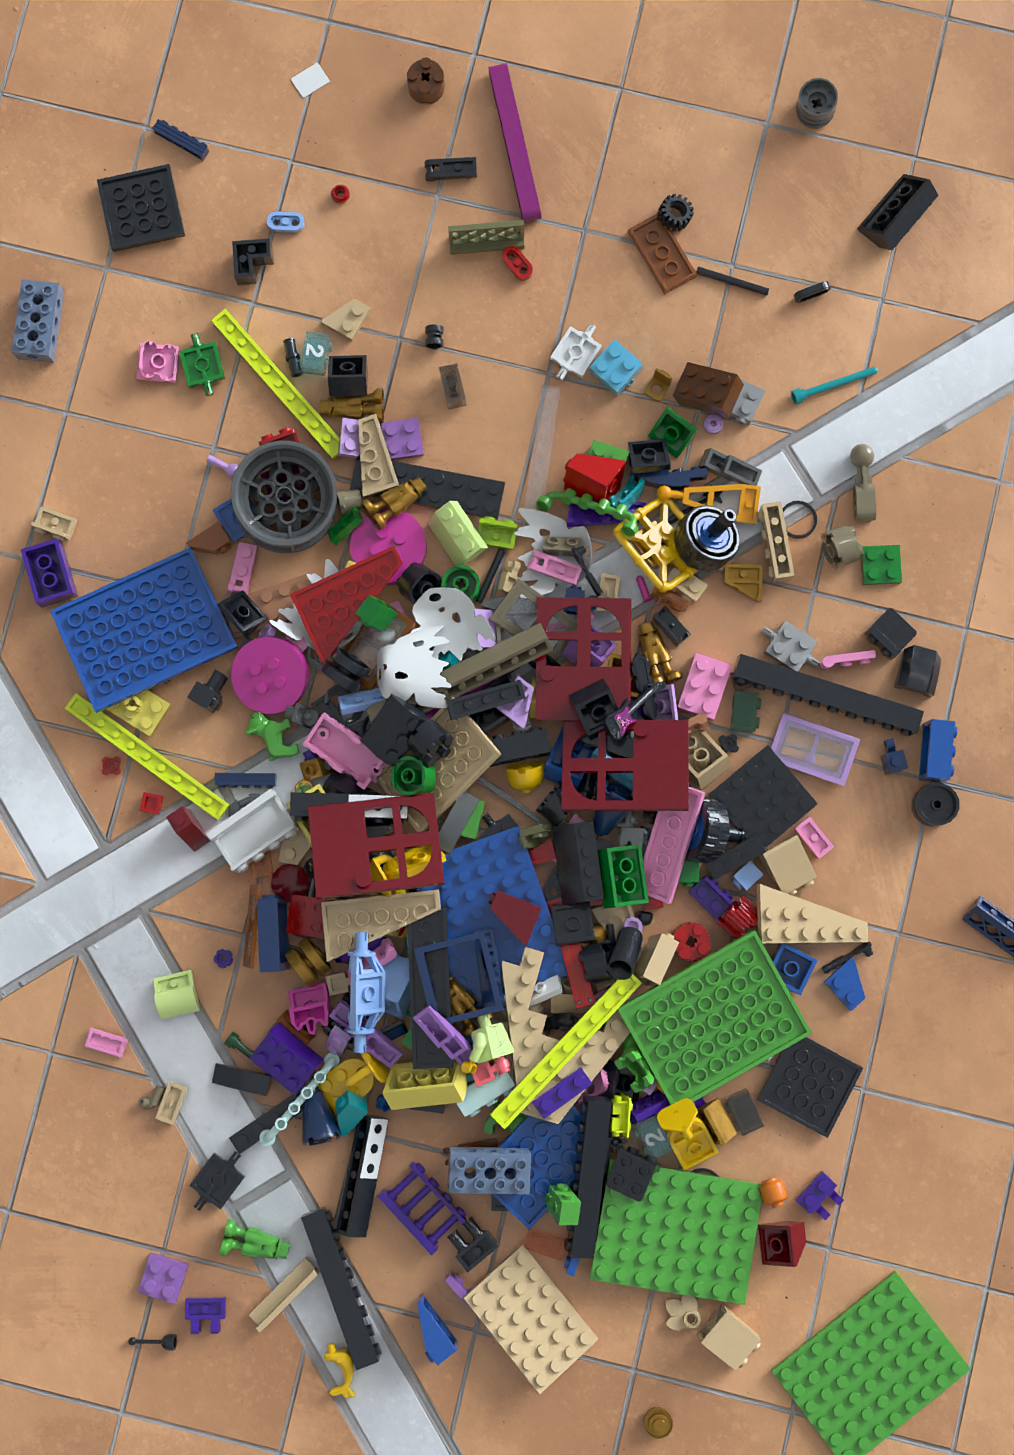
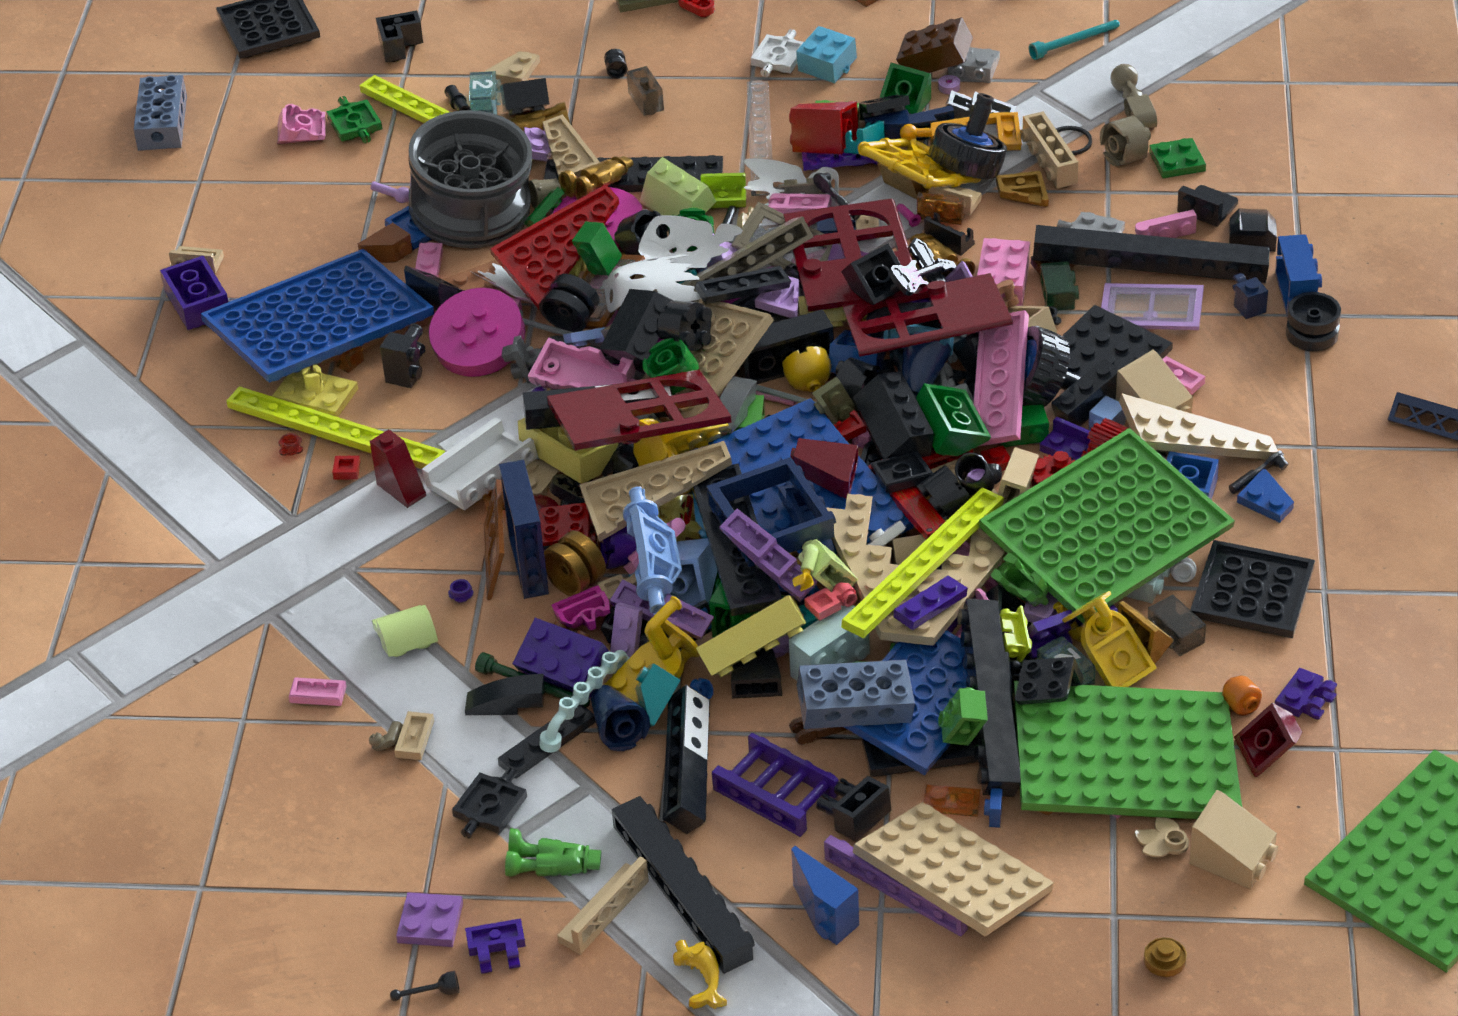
camera: 10 degrees left, 40 degrees down
dark blue piece [215,773,277,788] -> none
bright green animal [245,712,300,761] -> none
light blue plate [267,212,305,233] -> none
medium lavender plate [381,418,424,461] -> none
bright green bar [536,488,638,537] -> none
pearl gold bracket [644,368,672,402] -> none

